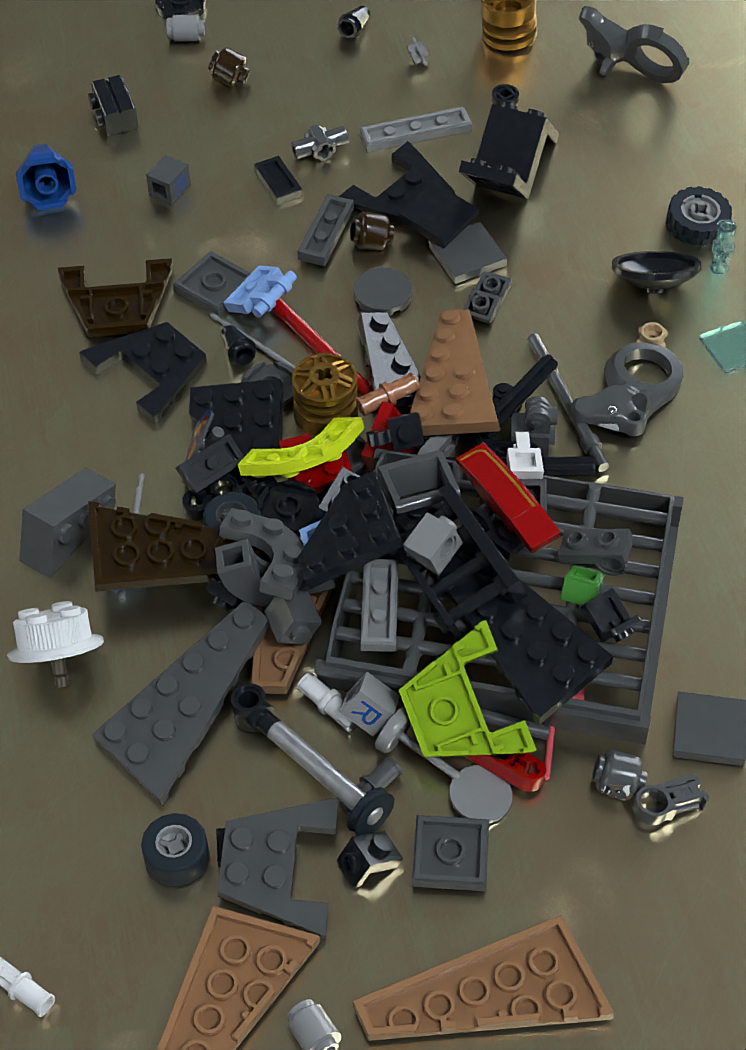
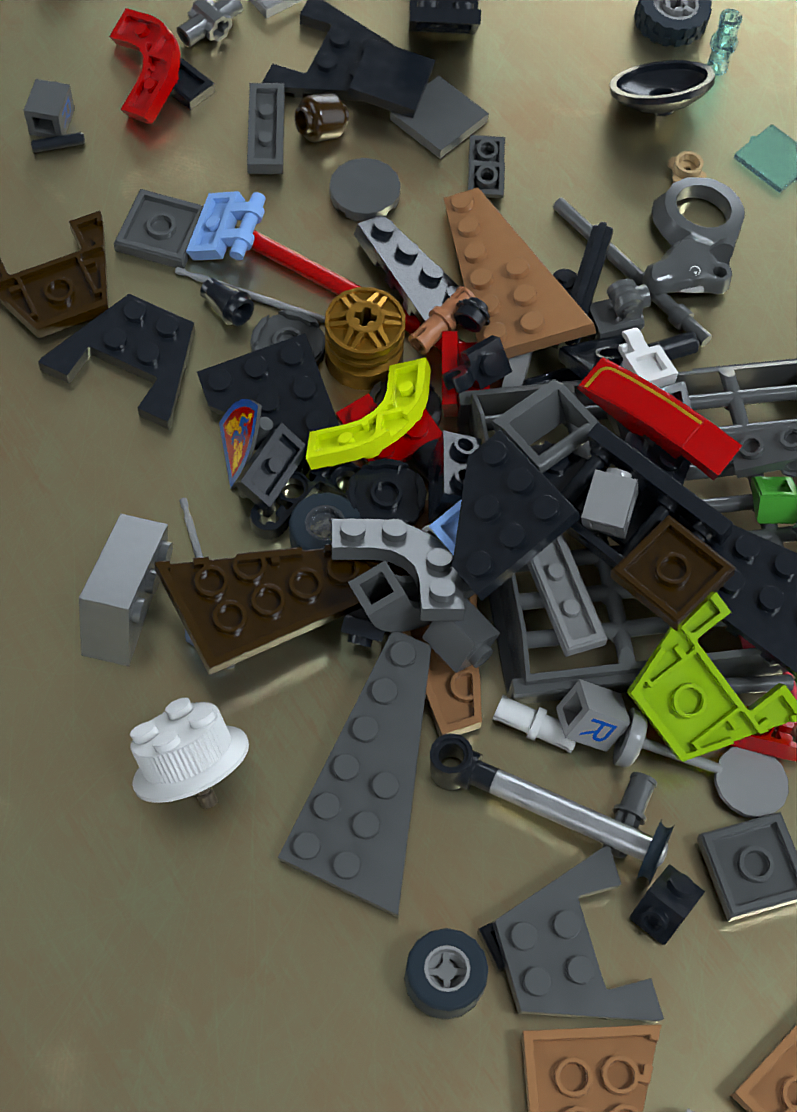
camera: 25 degrees left, 10 degrees up
none -> black piece [31,132,85,153]
none -> red plate [109,8,180,125]
none -> black plate [454,297,490,332]
none -> dark brown plate [611,515,736,631]

